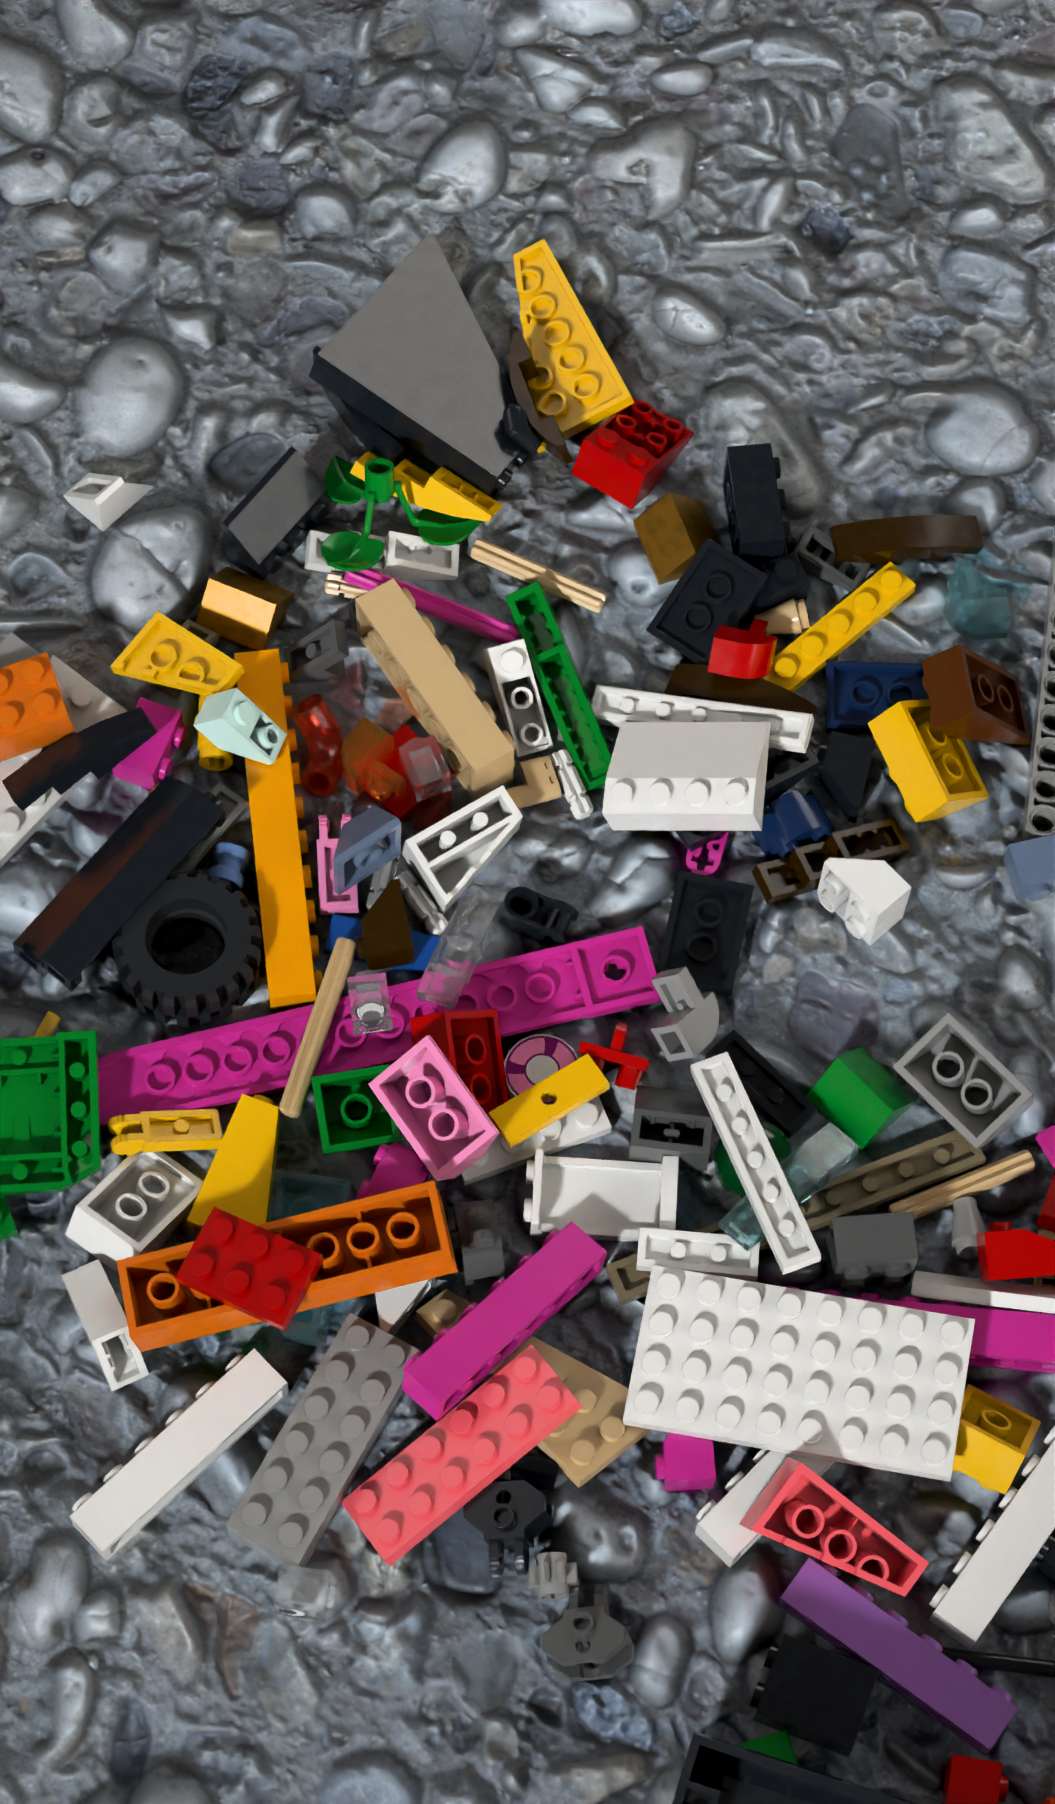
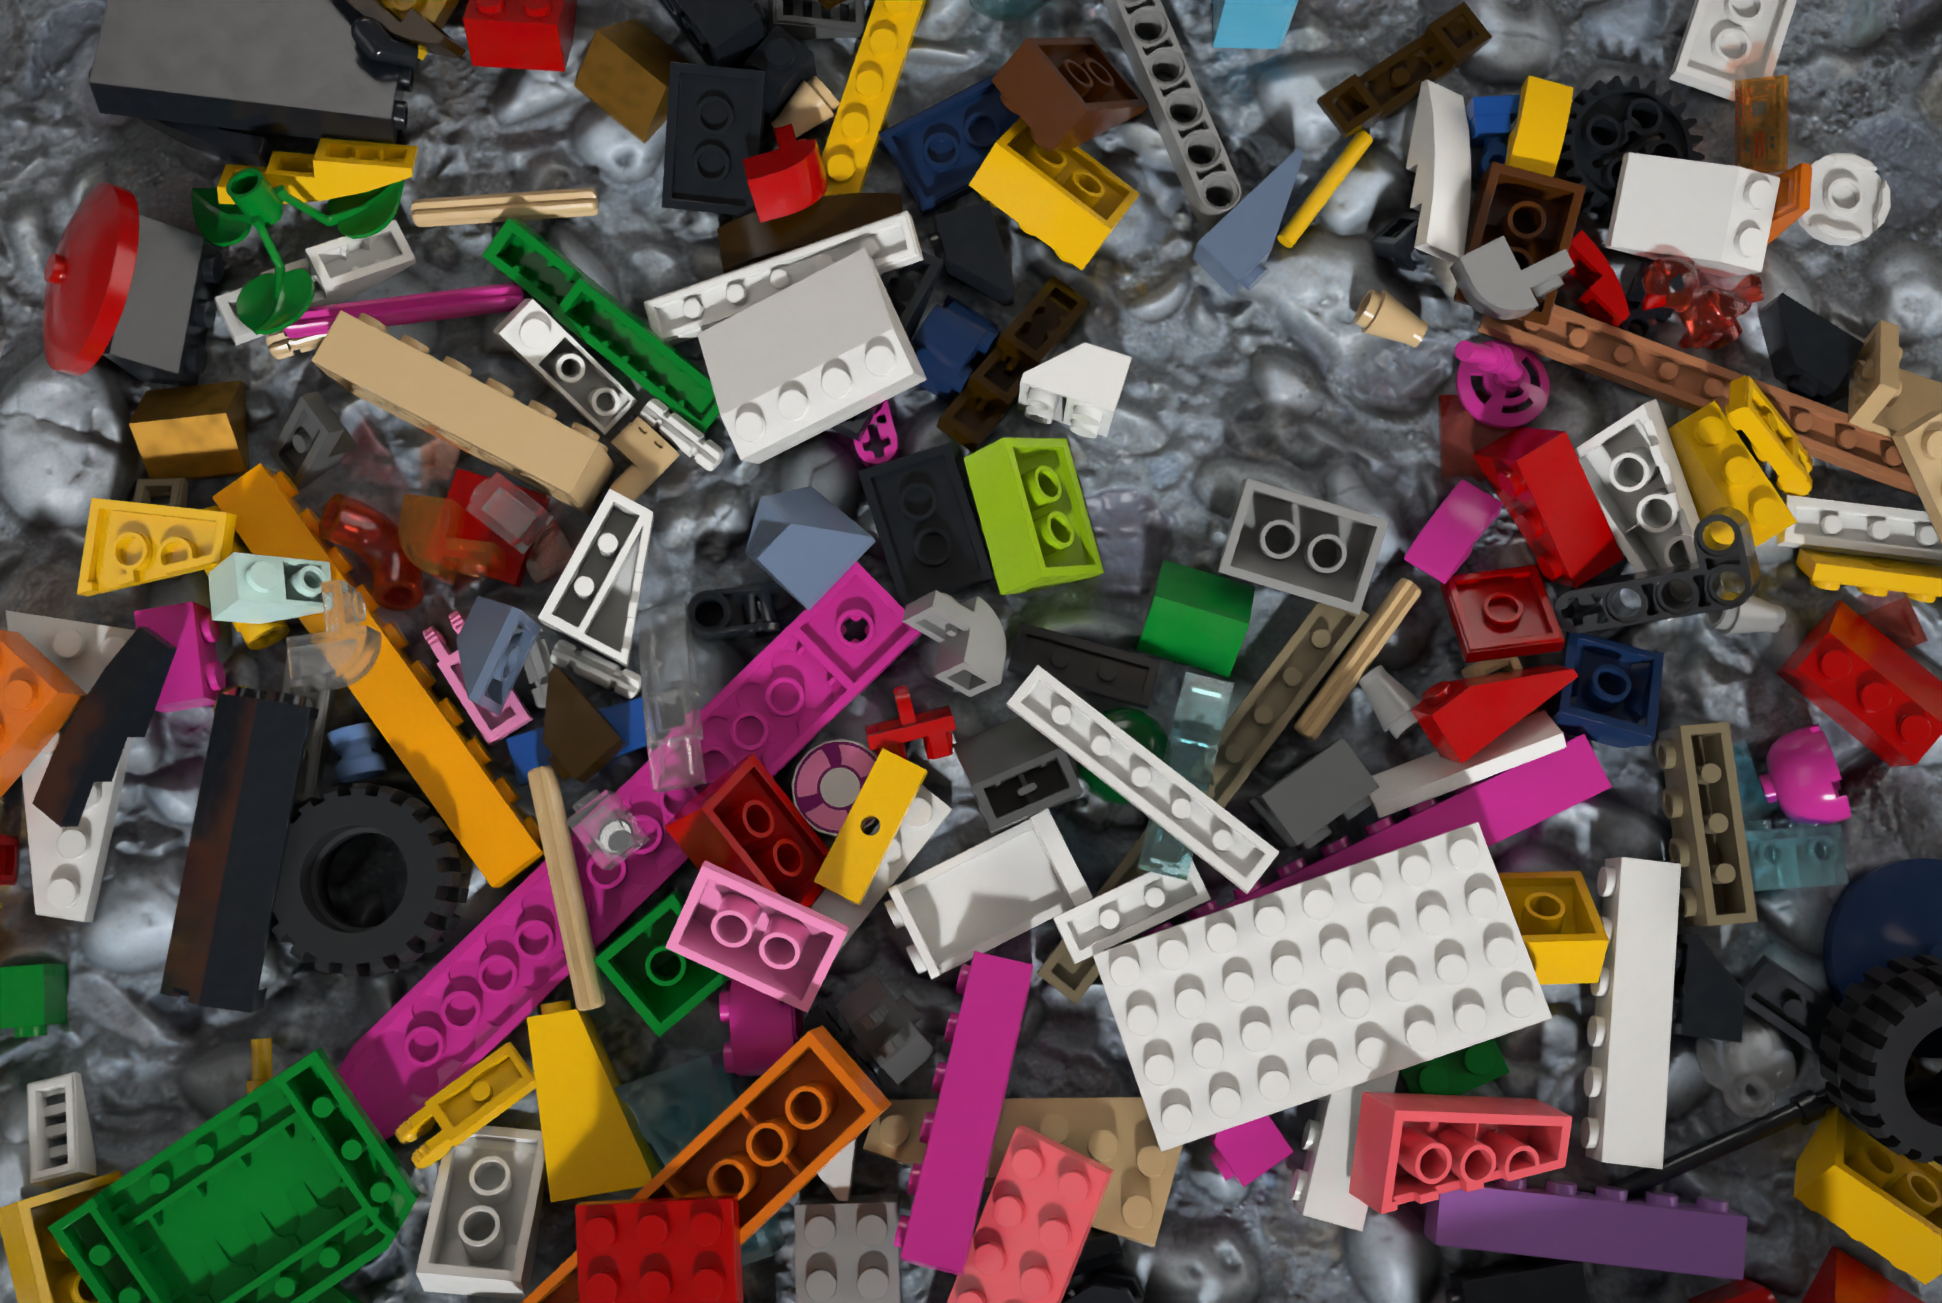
camera: 30 degrees left, 15 degrees up
none -> red dish [43,182,140,376]
none -> clear brick [286,579,382,693]
none -> sand blue slope [745,486,876,611]
none -> lime slope [963,437,1104,595]
none -> green plate [1398,1038,1510,1095]

